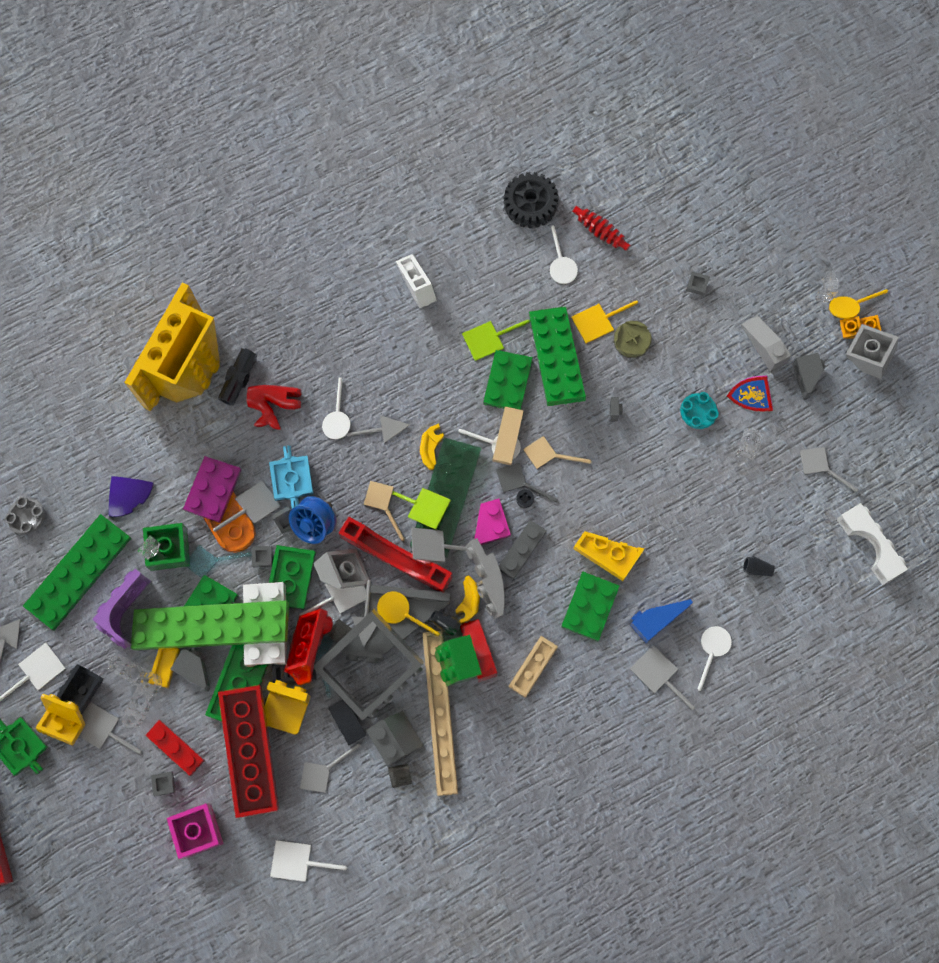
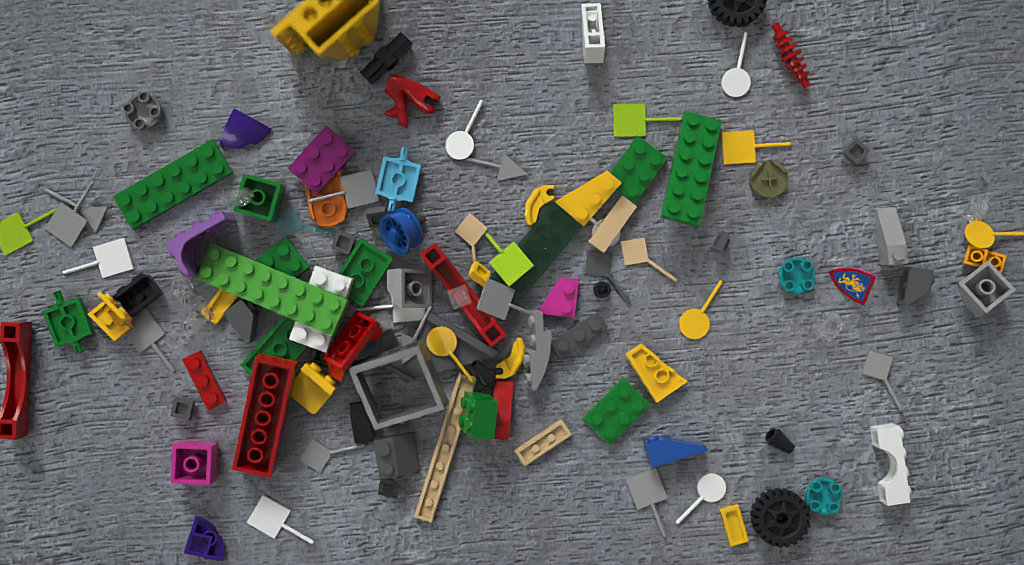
camera: 20 degrees right, 15 degrees up
none -> dark purple brick [184,515,225,562]
none -> clear plate [447,284,472,309]
none -> yellow plate [468,261,491,287]
none -> yellow wing [555,170,622,227]
none -> yellow piece [679,280,723,339]
none -> yellow tile [719,504,749,547]
none -> black wheel [750,488,811,548]
none -> teal dish [805,477,842,515]

